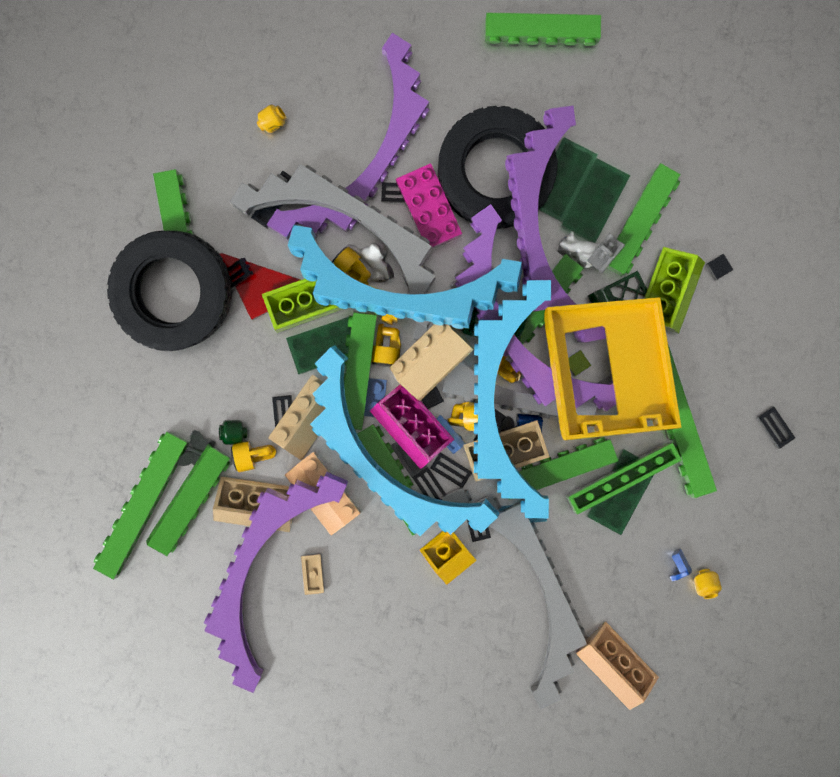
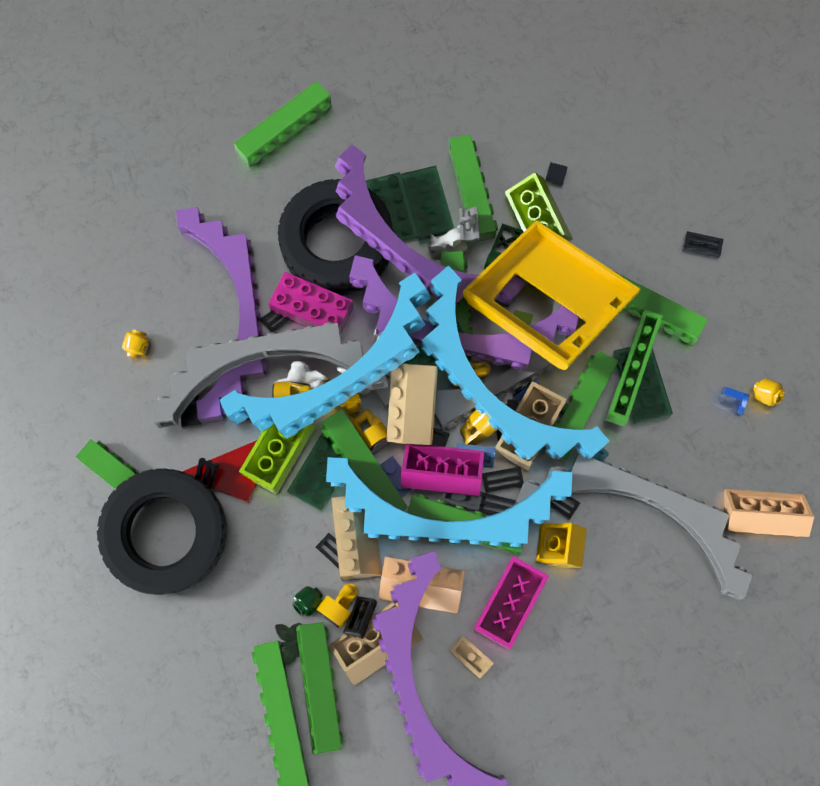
camera: 40 degrees left, 15 degrees down
none -> black tile [343,596,377,639]
none -> dark pink brick [473,556,549,650]

